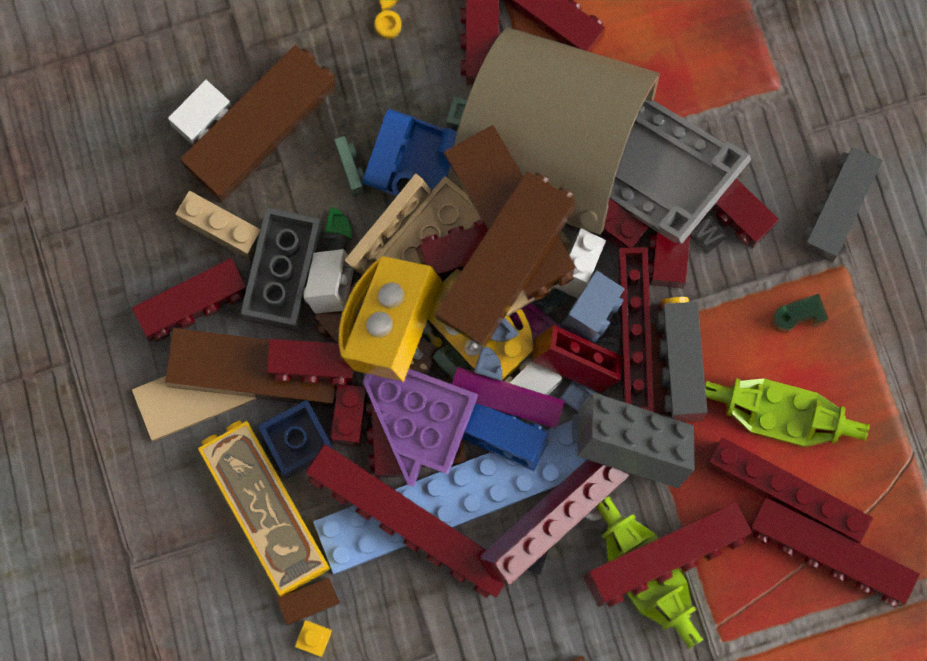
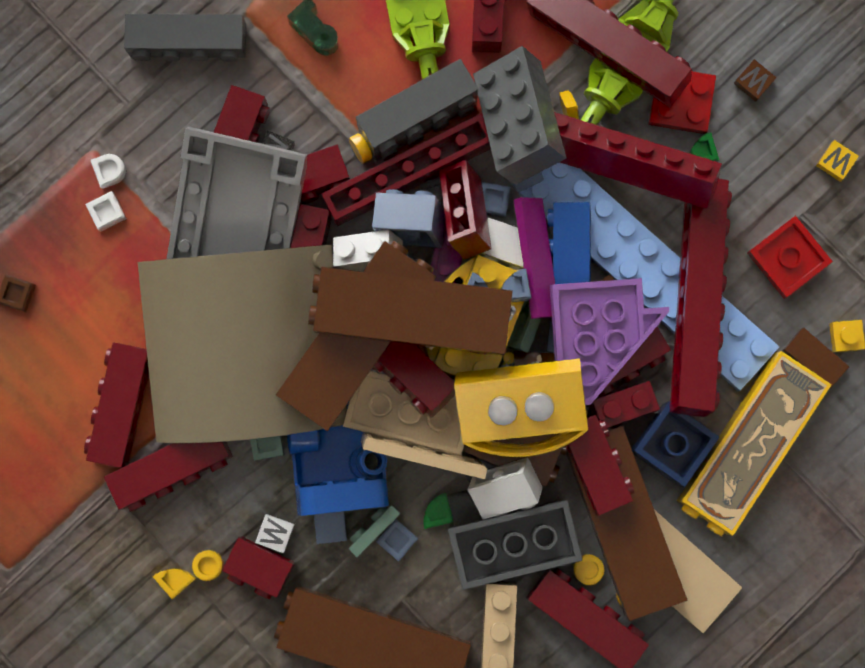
camera: 115 degrees left, 5 degrees up
none -> white tile [85,191,127,232]
none -> white tile [91,154,126,189]
none -> dark red brick [222,536,296,599]
none -> white tile [255,514,295,553]
none -> sand blue tile [314,511,347,544]
none -> sand blue tile [376,519,418,562]
none -> yellow tile [559,90,579,119]
none -> yellow tile [573,554,604,585]
none -> red plate [648,71,716,134]
none -> green tile [690,132,719,162]
none -> red plate [747,215,833,299]

